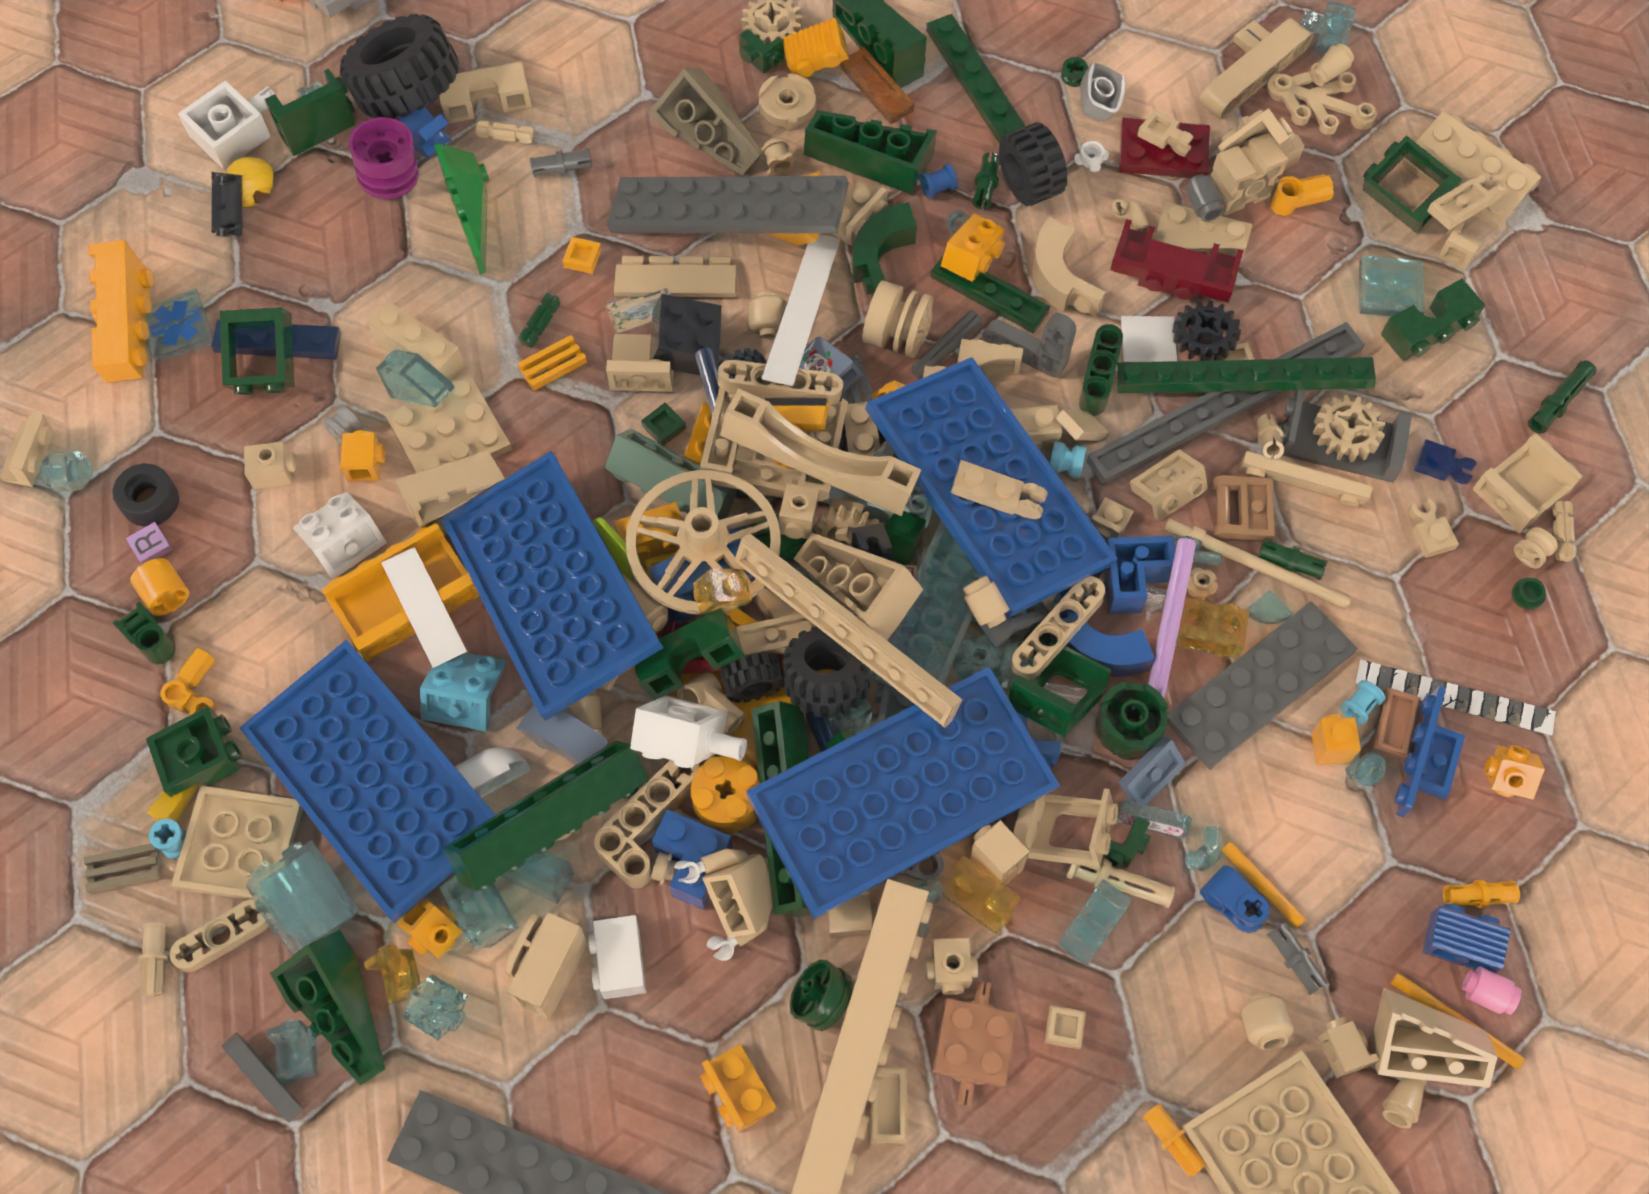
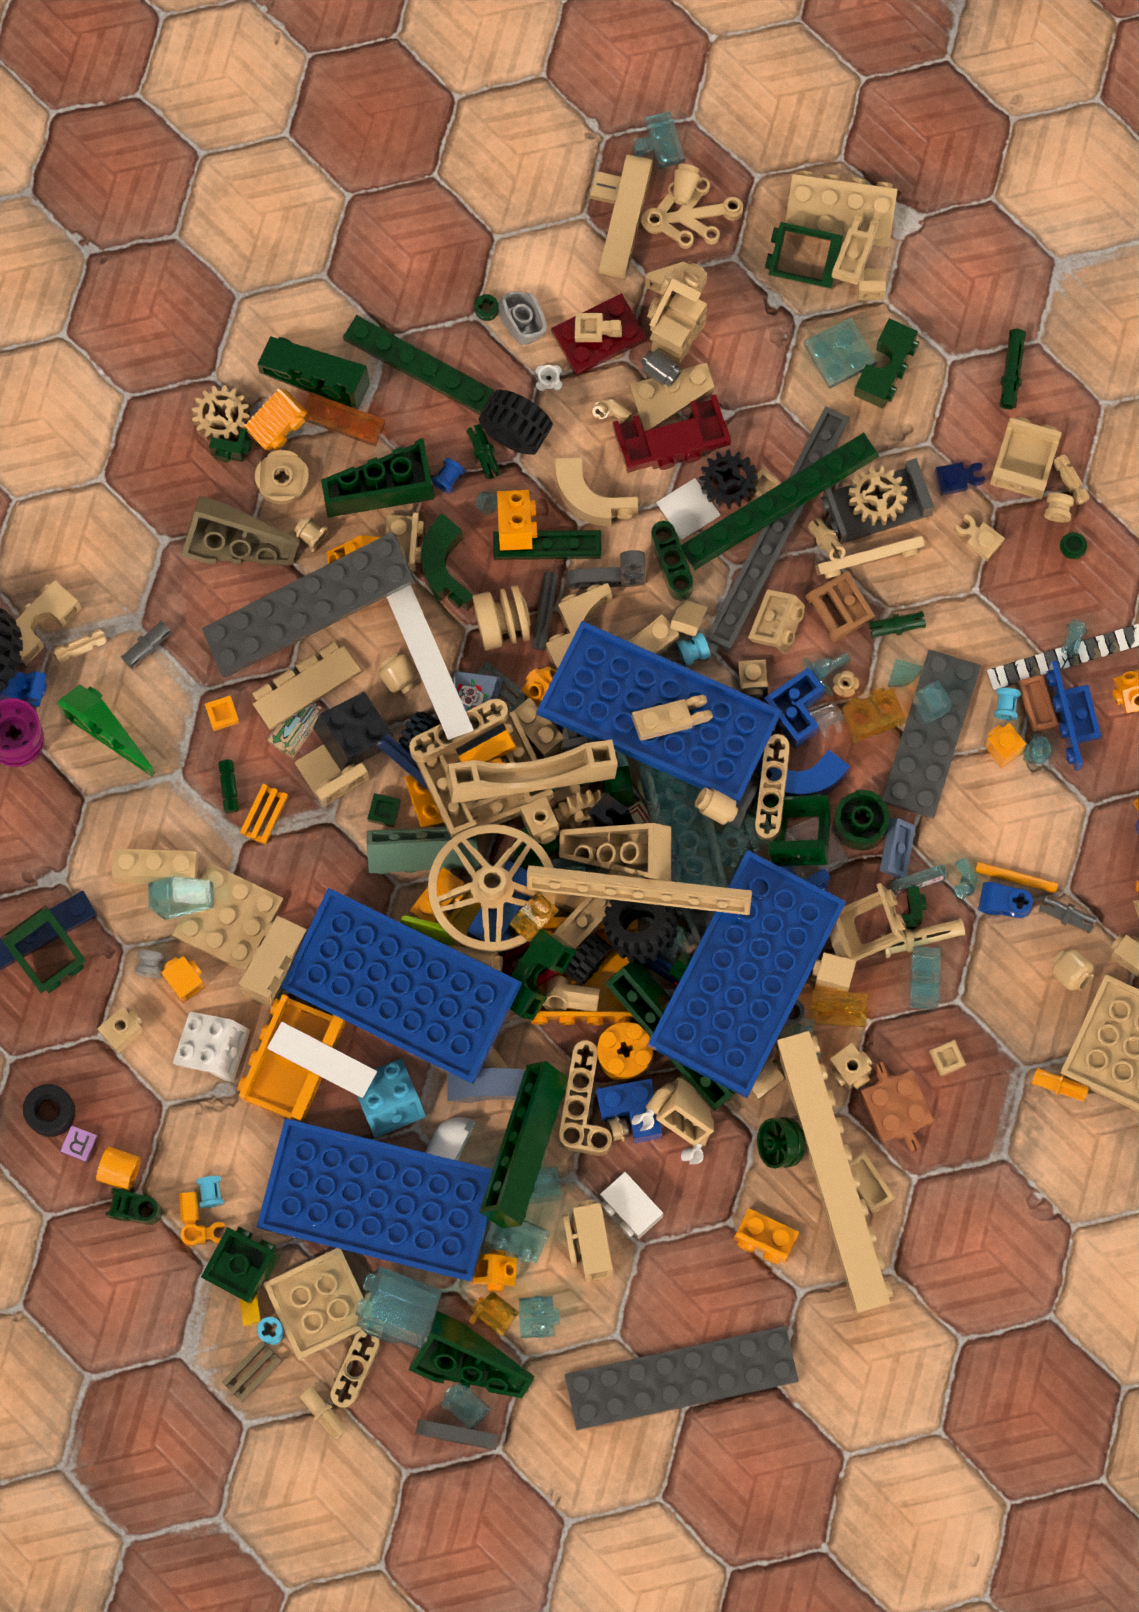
camera: 30 degrees left, 10 degrees up
white brick [630,696,747,768] -> none
lavender axle [1148,538,1196,699] -> none
tan bar [1164,518,1351,610] -> none
light orange piece [1270,174,1334,216] -> none
none -> medium azure bush [196,1176,224,1208]
none -> clear light blue brick [912,680,952,724]
none -> clear light blue pin [1061,620,1087,656]

